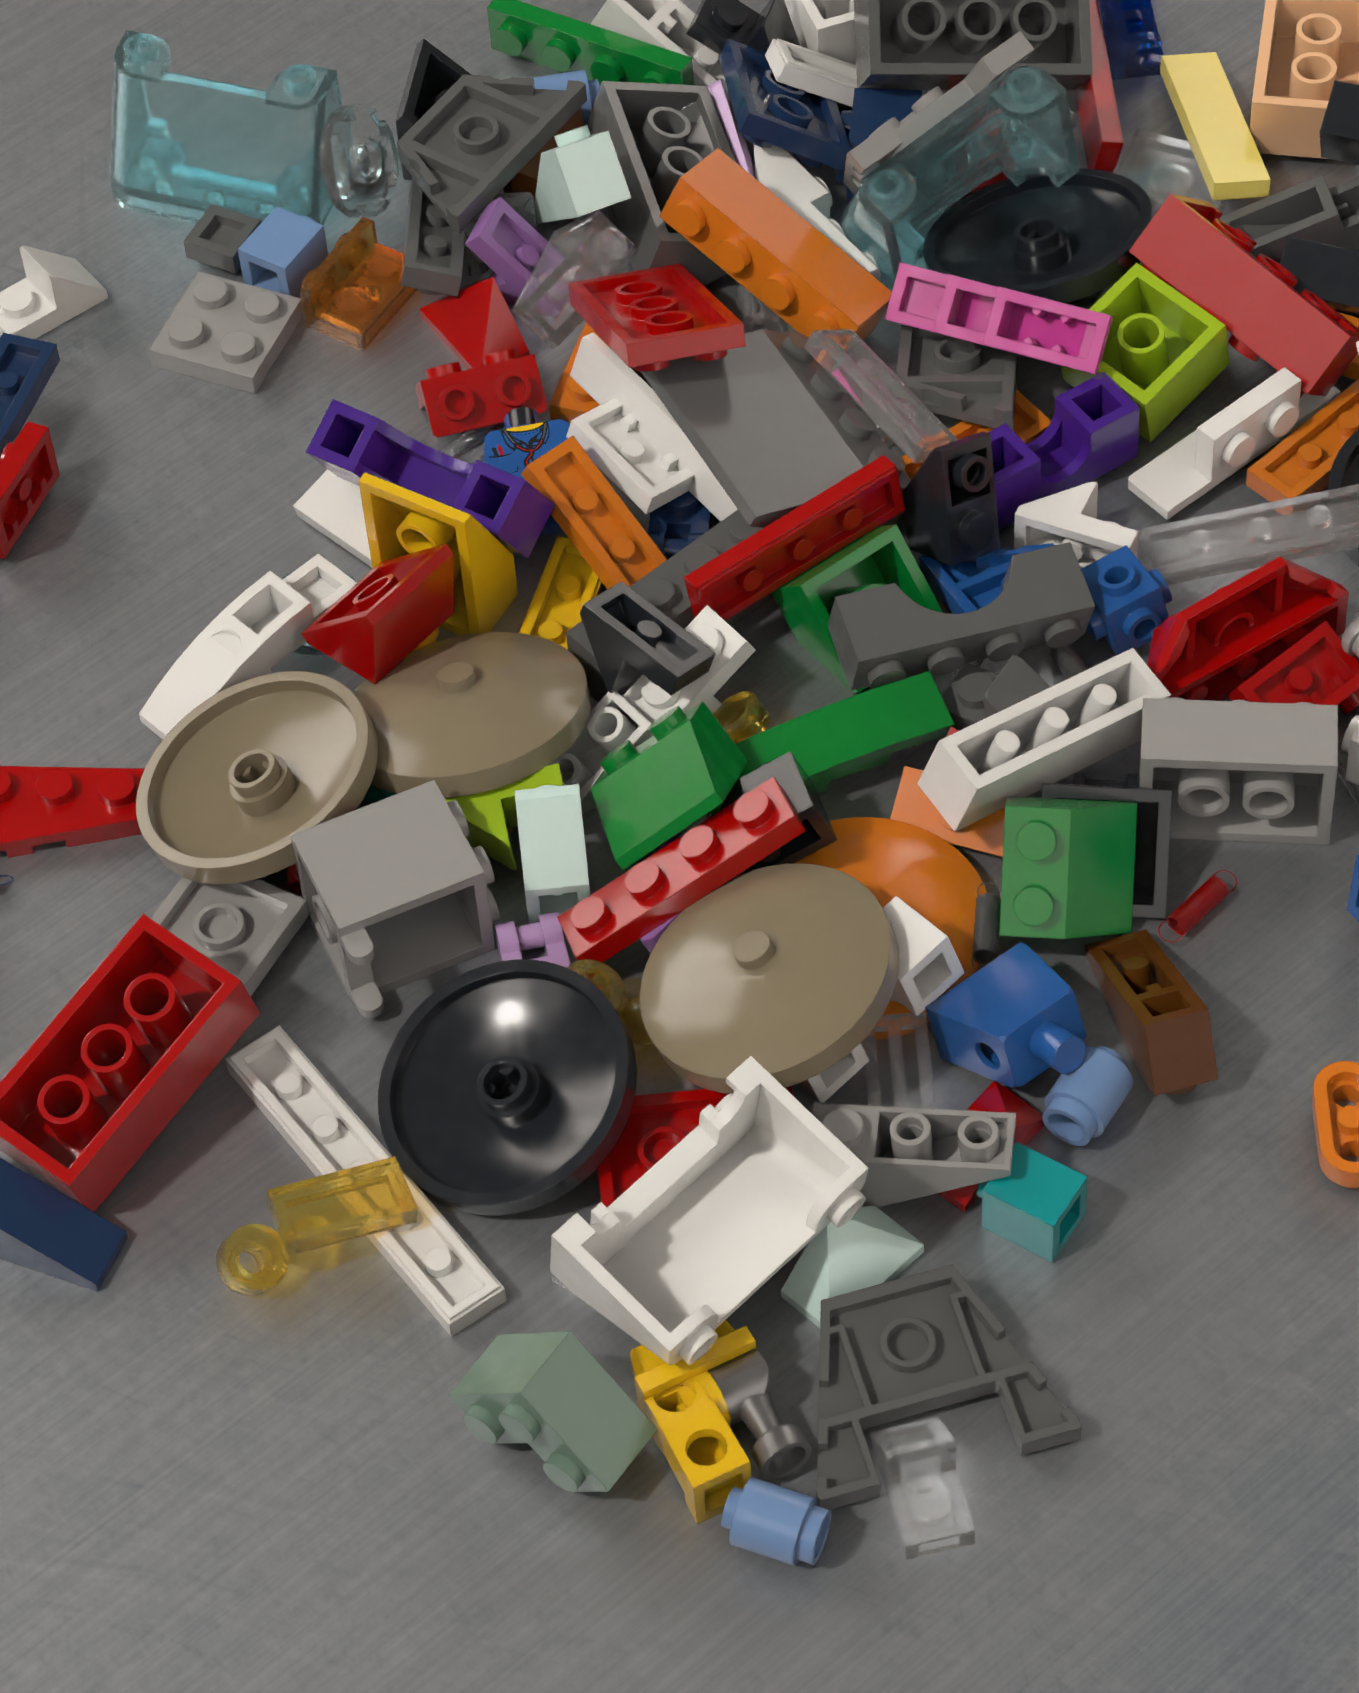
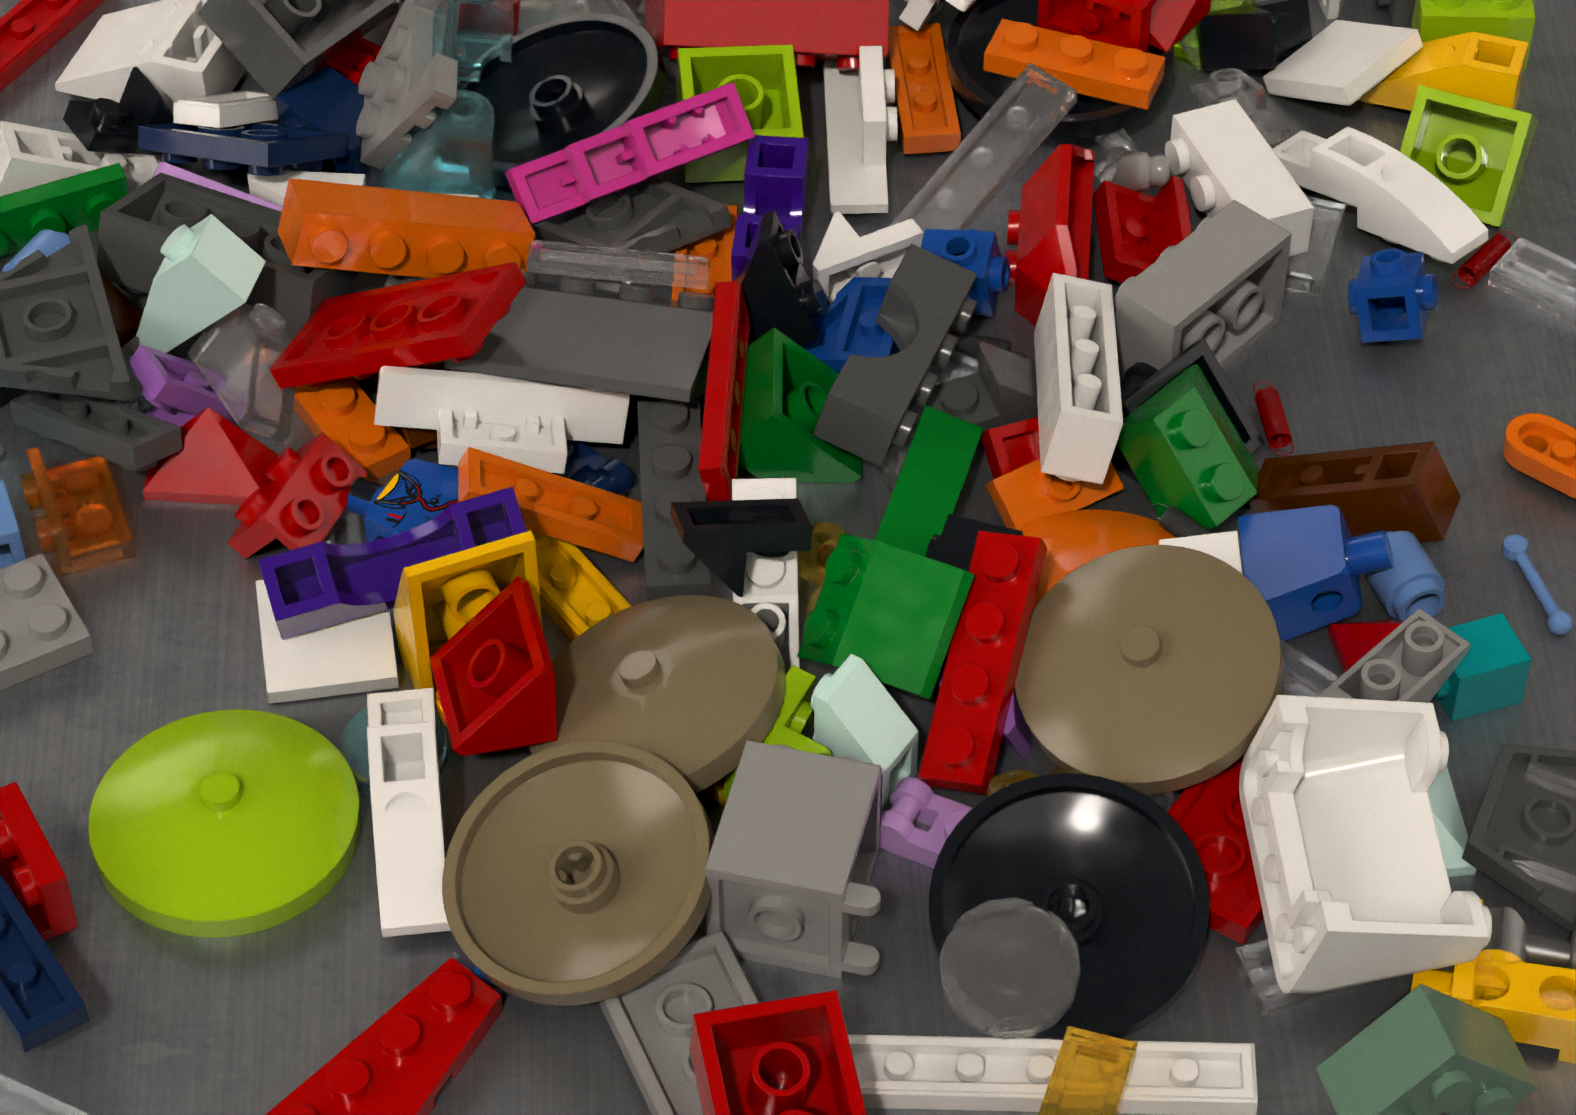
camera: 55 degrees left, 5 degrees down
none -> lime dish [88,709,362,938]
none -> clear tile [939,898,1081,1040]
none -> medium blue hinge [1502,534,1573,635]

